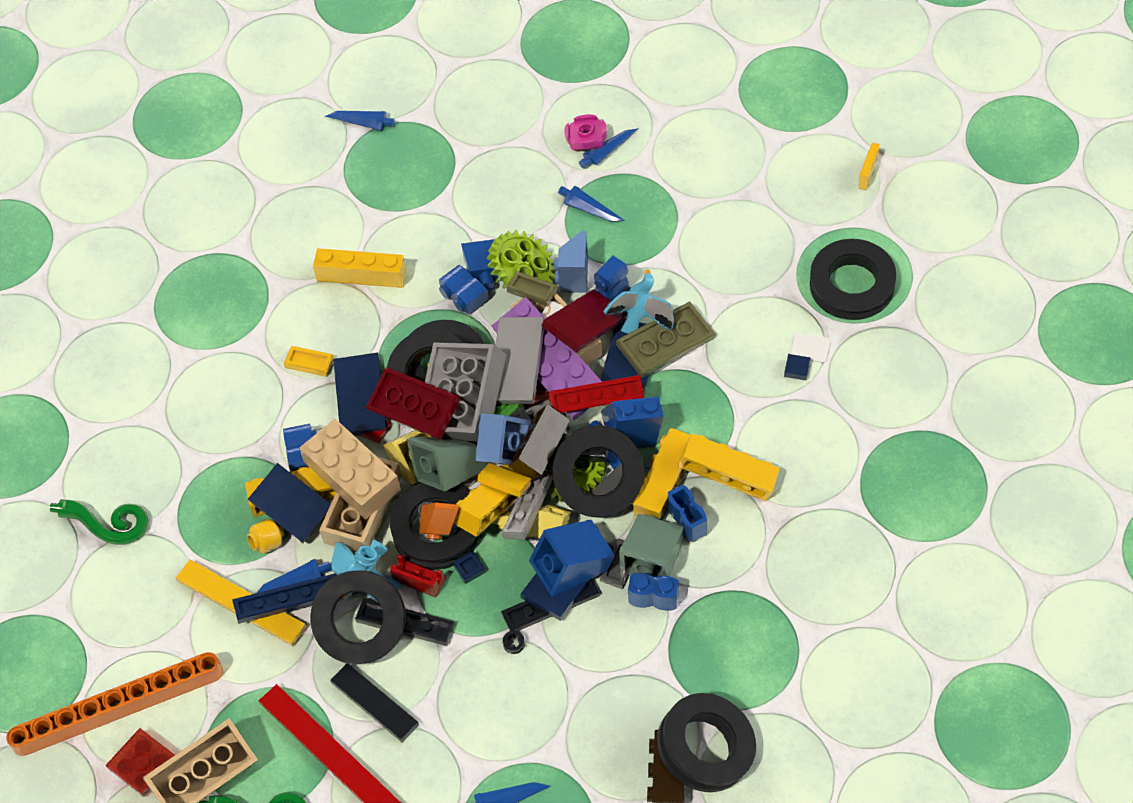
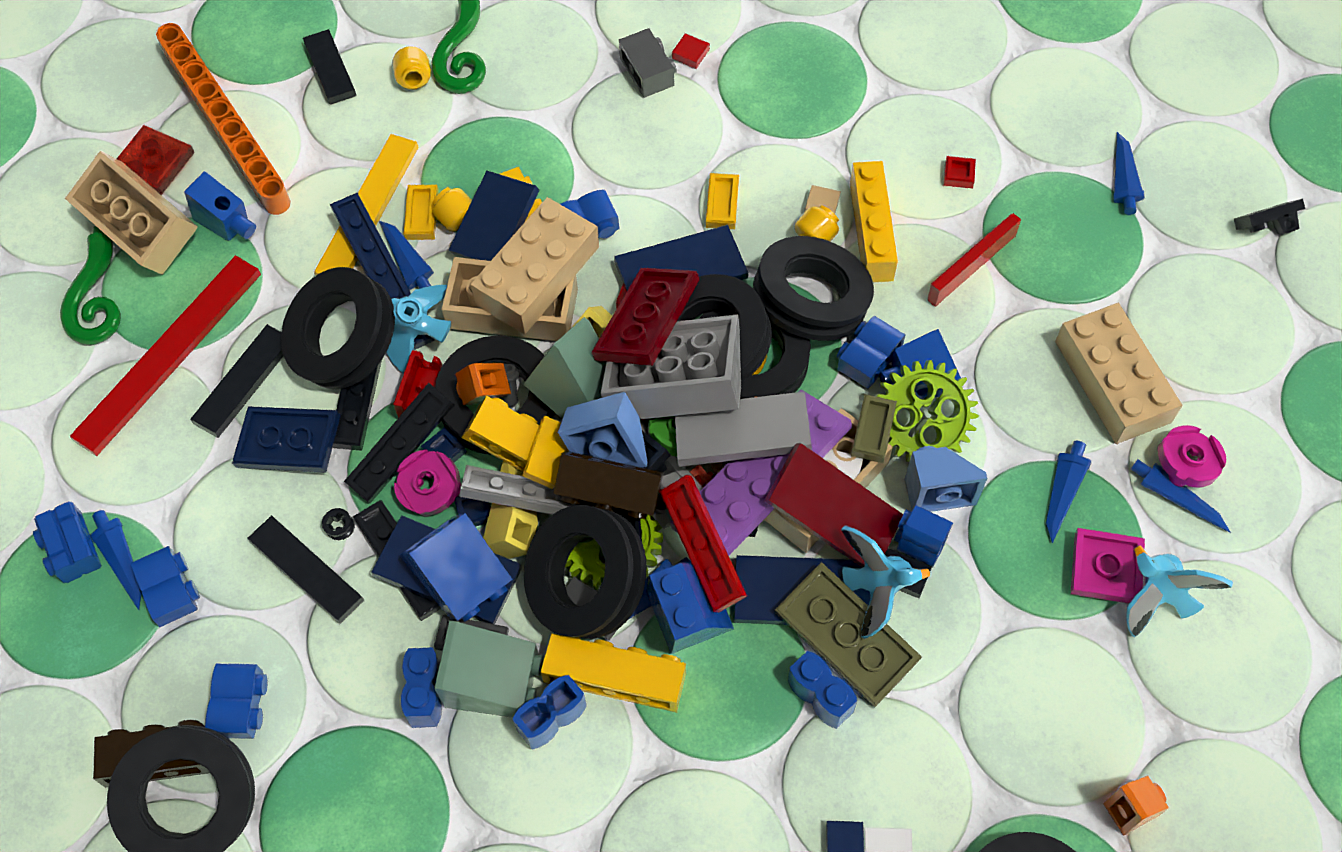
camera: 75 degrees right, 5 degrees up
yellow brick [678,433,780,501] -> none
none -> blue brick [130,546,200,627]
none -> blue torso [184,171,256,241]
none -> blue brick [205,663,268,739]
none -> dark blue tile [232,406,341,473]
none -> black tile [247,515,364,624]
none -> black tile [303,29,357,105]
none -> black tile [344,383,455,503]
none -> yellow head [392,46,431,89]
none -> dark pink plate [394,450,461,517]
none -> yellow tile [404,185,438,240]
none -> dark blue tile [454,496,491,527]
none -> dark grey brick [619,28,677,98]
none -> red tile [672,33,710,69]
none -> black tyre [753,236,874,341]
none -> blue brick [788,651,858,729]
none -> yellow head [794,205,839,242]
none -> tan tile [805,185,841,214]
none -> red tile [927,213,1021,307]
none -> red tile [943,156,976,189]
none -> tan brick [1055,302,1183,444]
none -> dark pink plate [1071,528,1145,604]
none -> orange slope [1103,776,1169,836]
none -> medium azure animal [1126,545,1233,637]
none -> black hinge [1234,198,1306,235]

